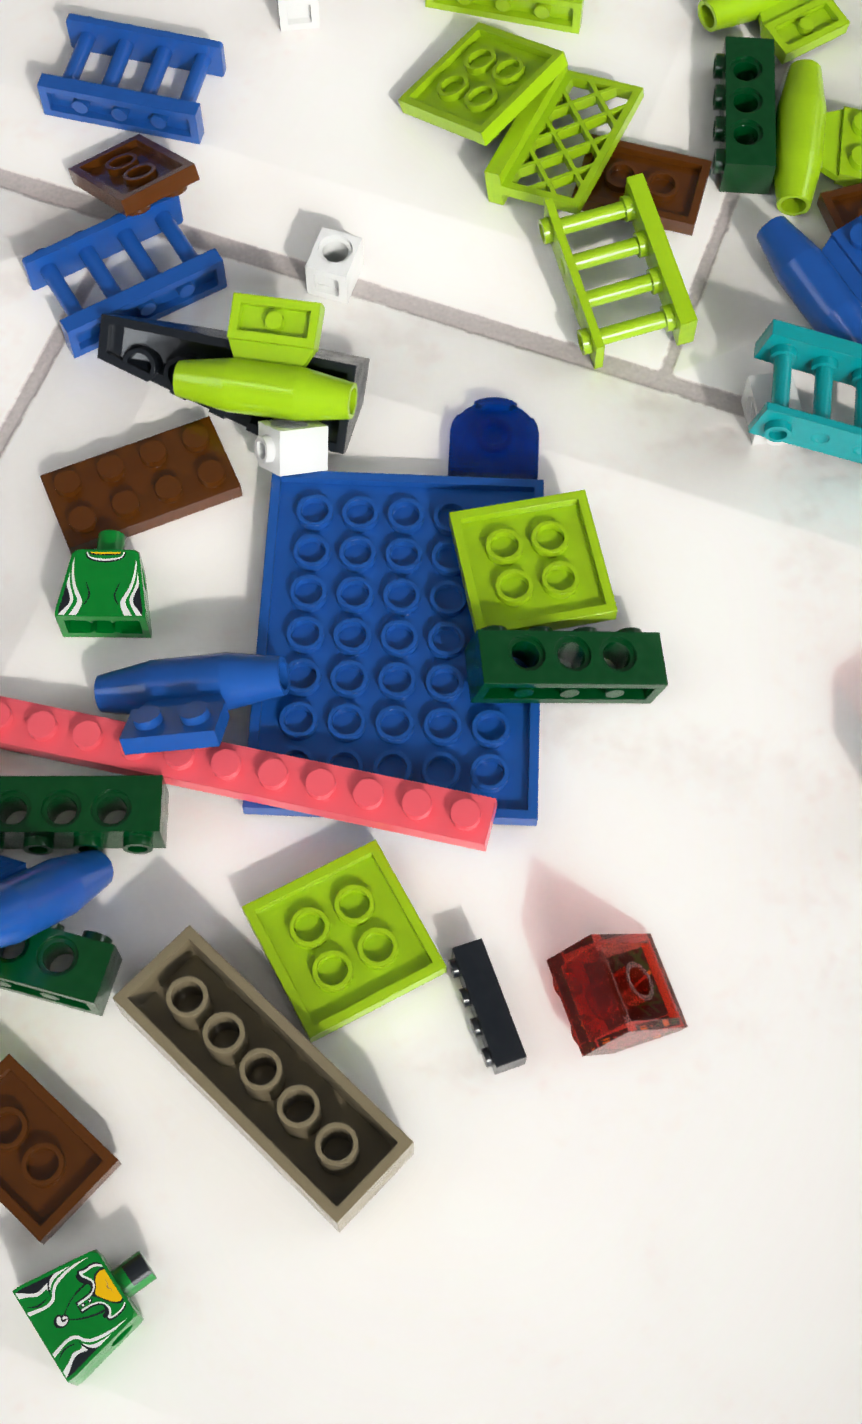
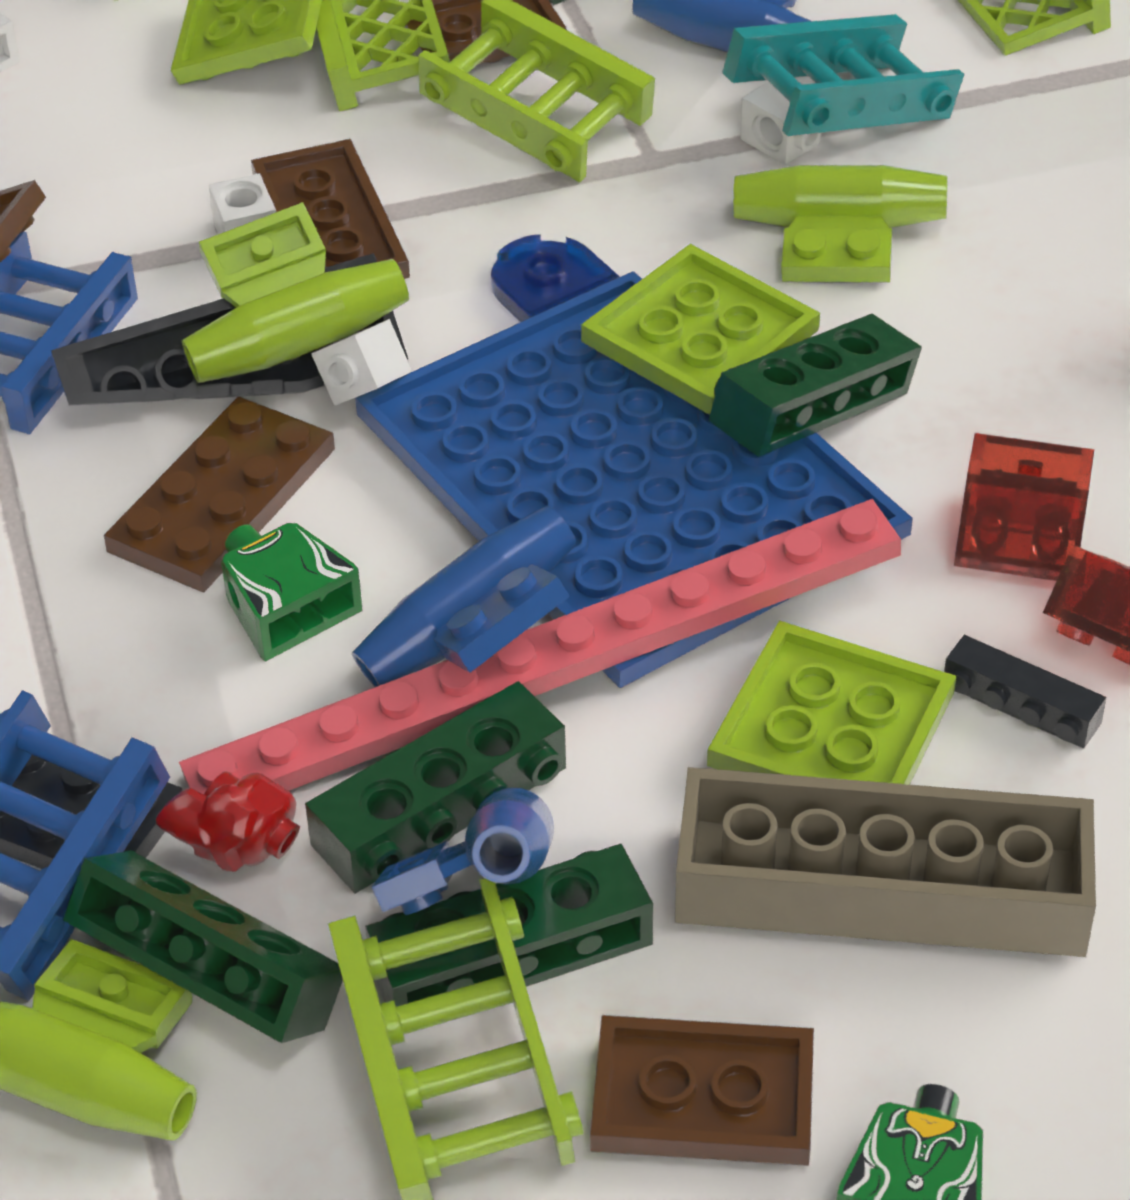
camera: 35 degrees left, 20 degrees down
none -> reddish brown plate [251,139,410,279]
none -> lime plate [733,165,948,282]
none -> clear red slope [954,433,1095,584]

